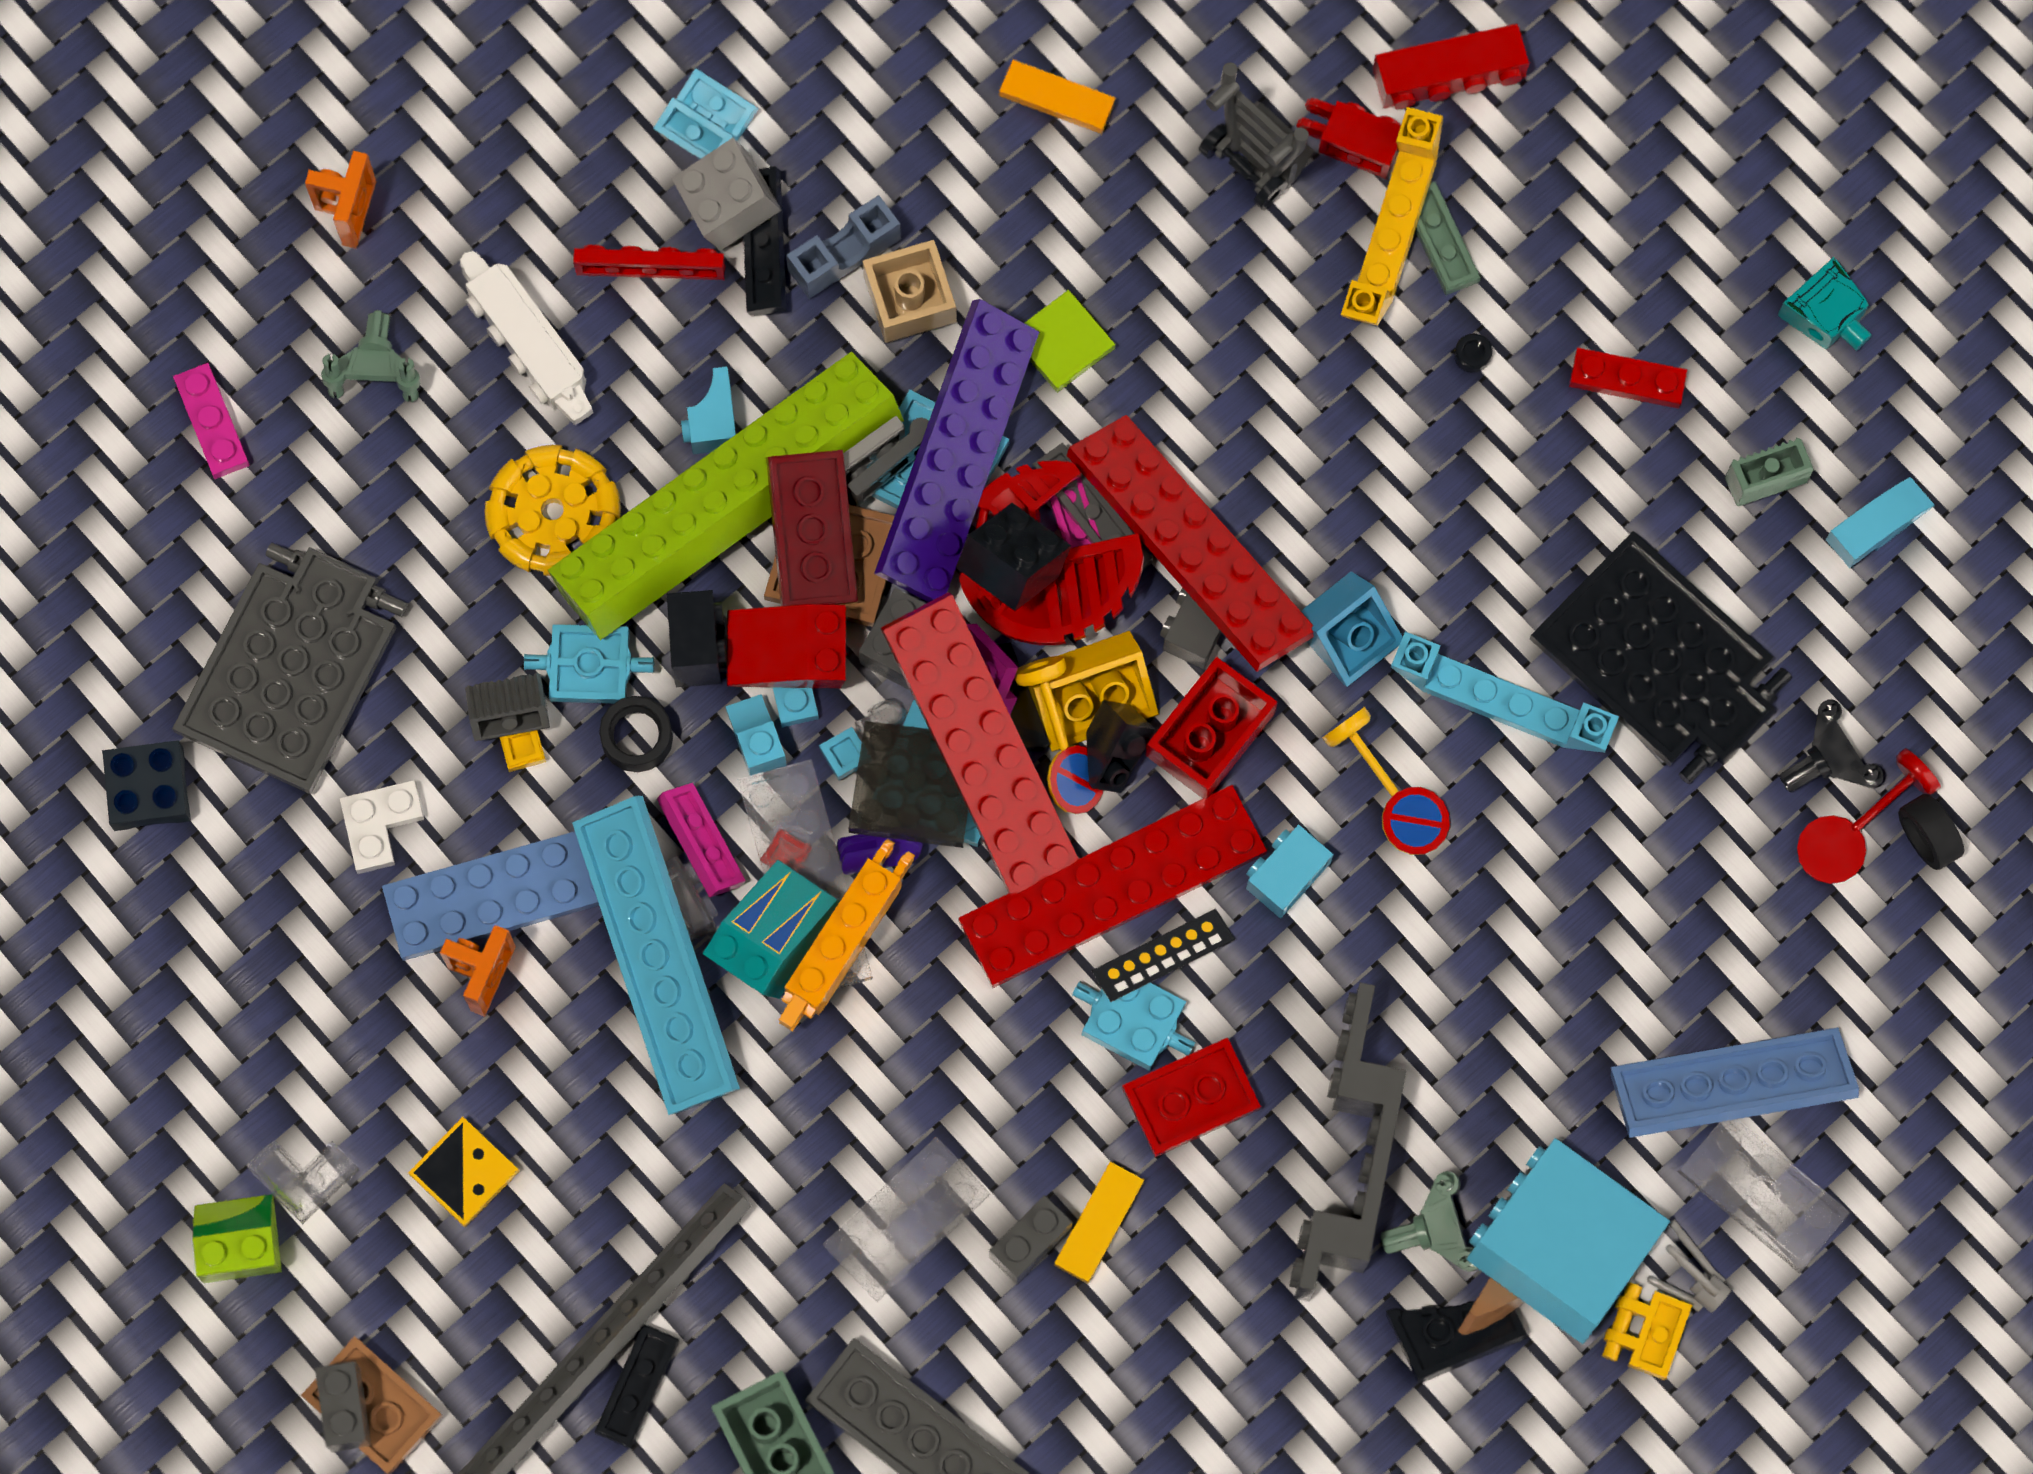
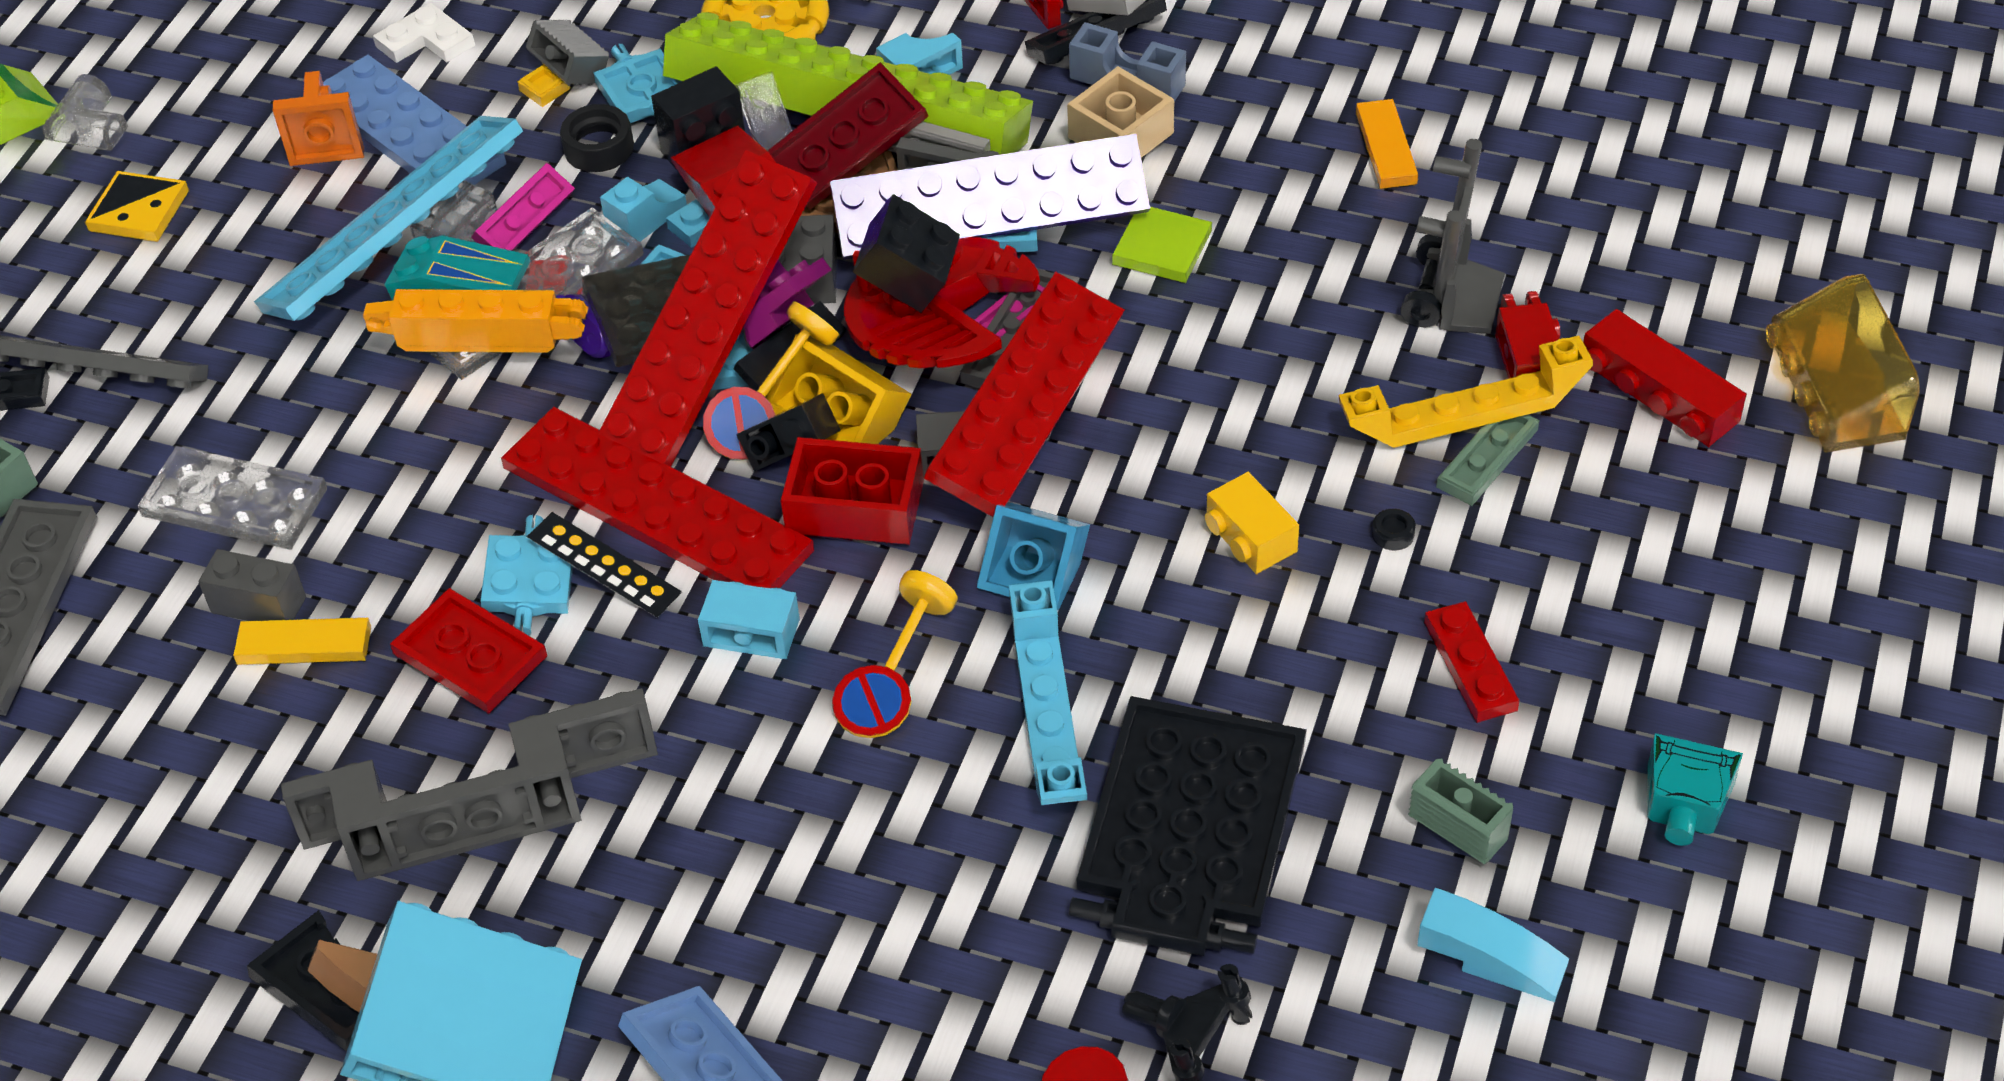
camera: 65 degrees right, 25 degrees down
sand green axle [1381,1171,1478,1272] -> none
none -> clear plate [735,72,792,151]
none -> yellow brick [1205,471,1299,574]

